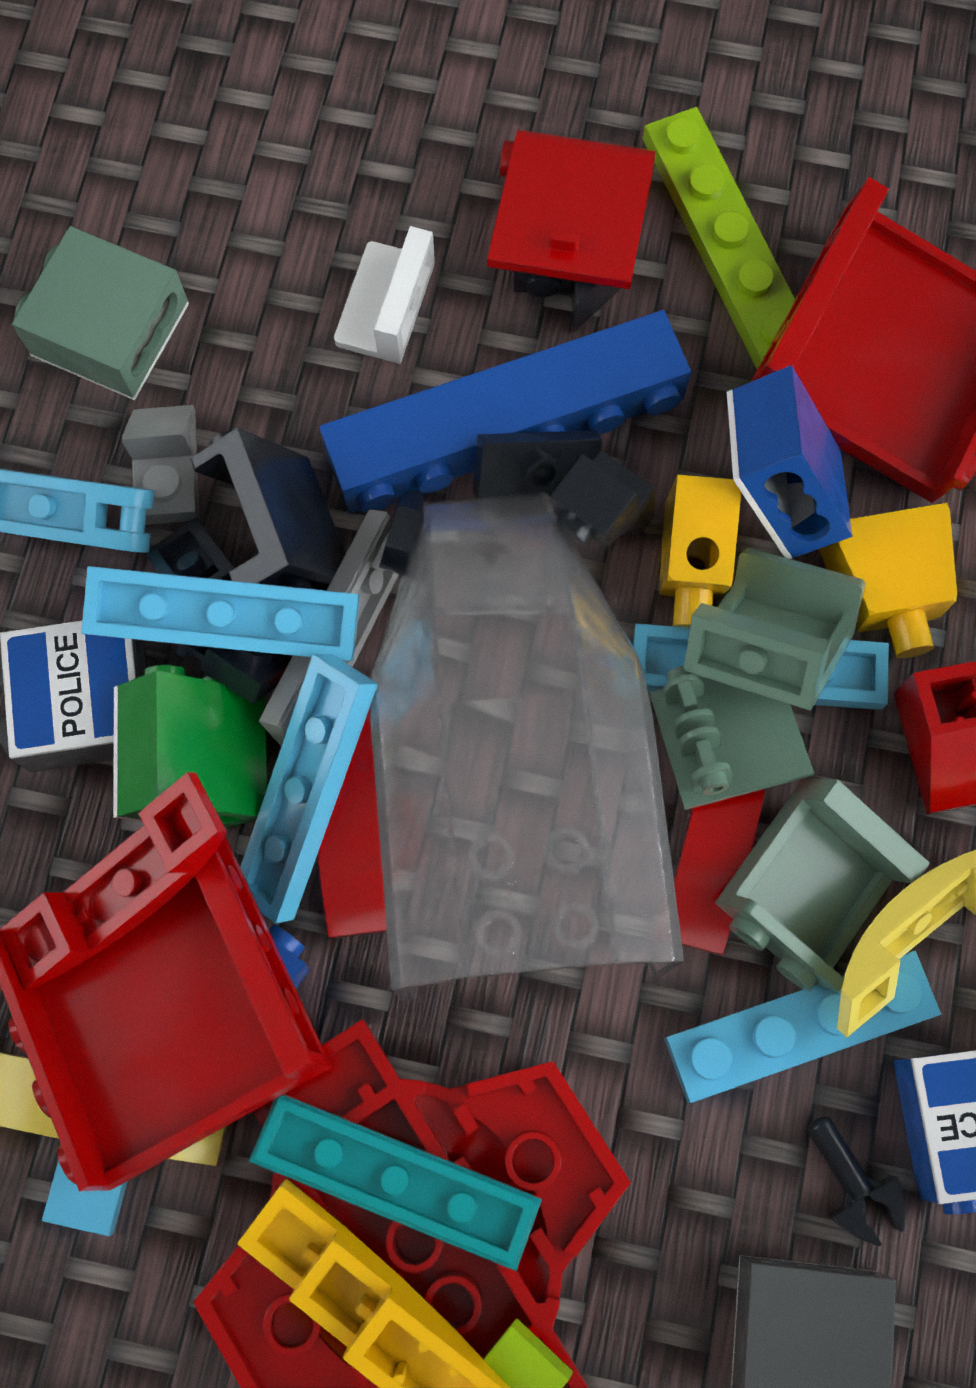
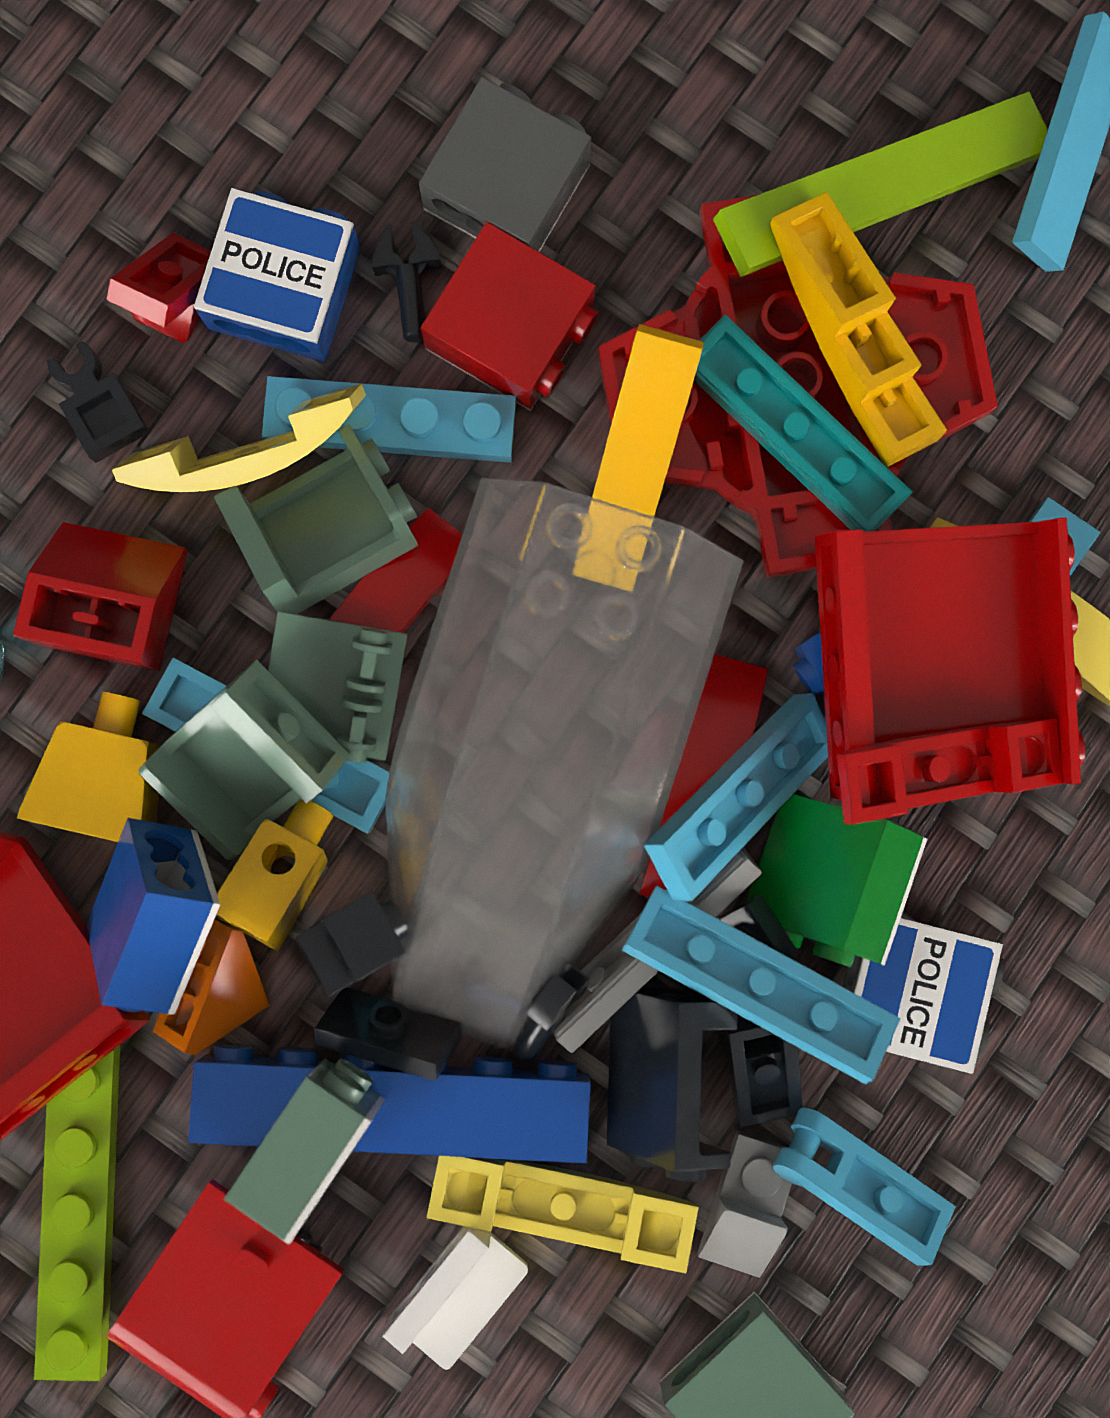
camera: 160 degrees left, 10 degrees up
none -> orange slope [153,917,270,1055]
none -> sand green piece [223,1058,386,1244]
none -> red piece [420,222,599,411]
none -> light yellow slope [427,1156,699,1274]
none -> yellow slope [572,324,704,593]

